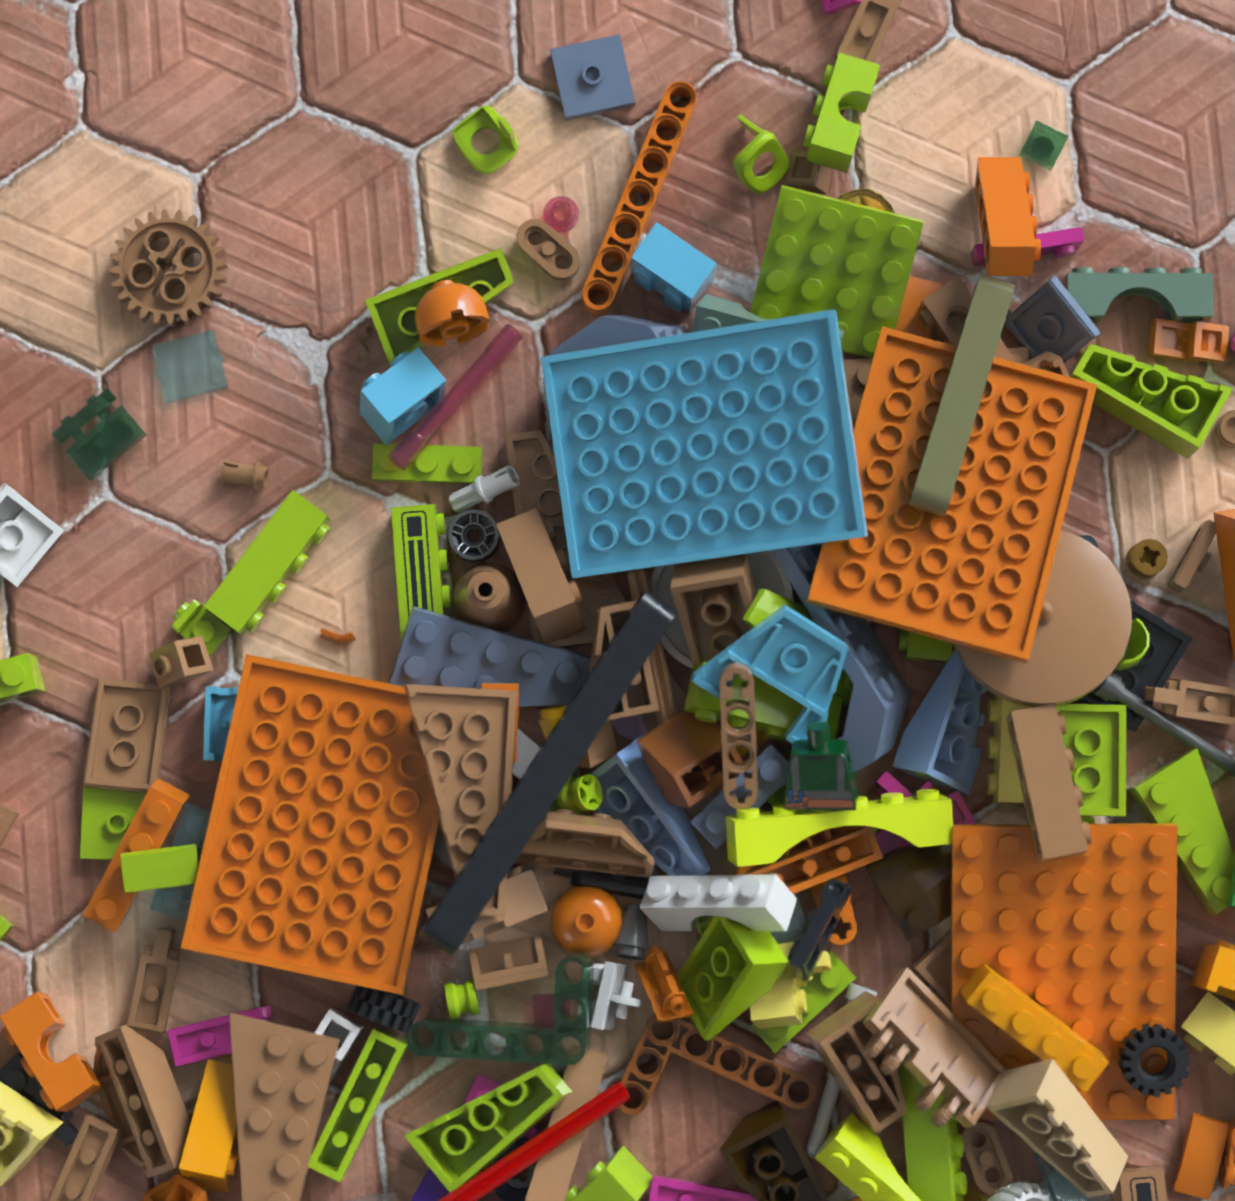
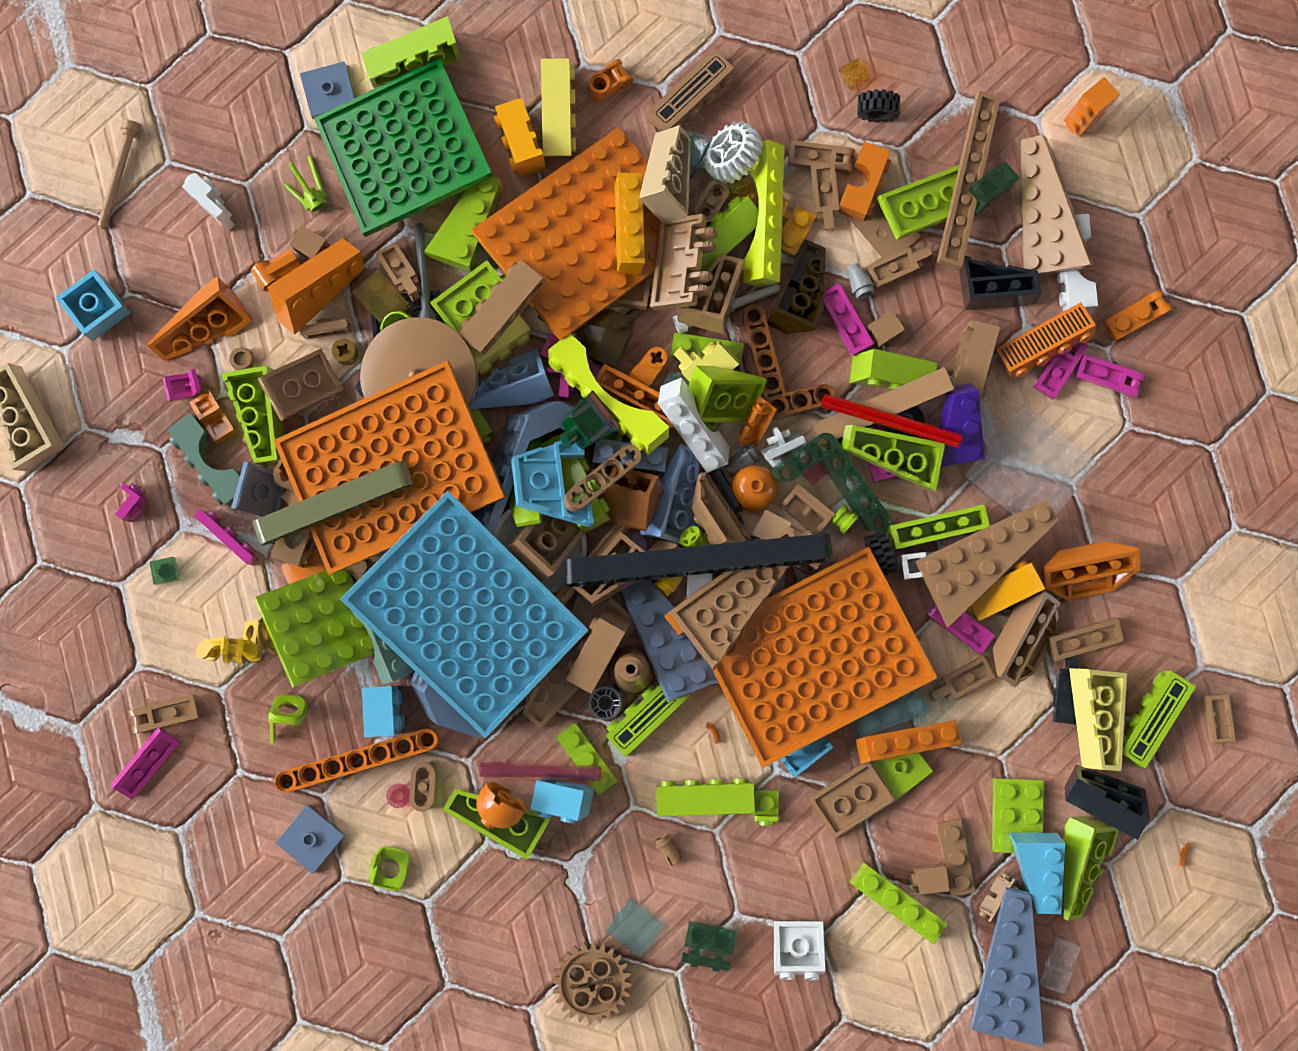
camera: 130 degrees left, 0 degrees up
orange arch [0,991,104,1112] -> none
lime tile [120,844,199,893] -> none
medium nougat brick [149,636,213,688] -> none
white axle [449,465,520,513] -> none
medium nougat slope [785,150,833,193] -> none
black hinge [788,878,852,981] -> none
lime arch [803,53,880,173] -> none
orange brick [974,157,1041,276] -> none
black tyre [1118,1024,1191,1097] -> none
orange slope [1172,1112,1229,1200] -> none
none -> dark pink bracket [115,483,148,522]
none -> yellow piece [196,619,262,664]
none -> medium nougat tile [258,349,344,421]
none -> clear yellow plate [352,269,410,324]

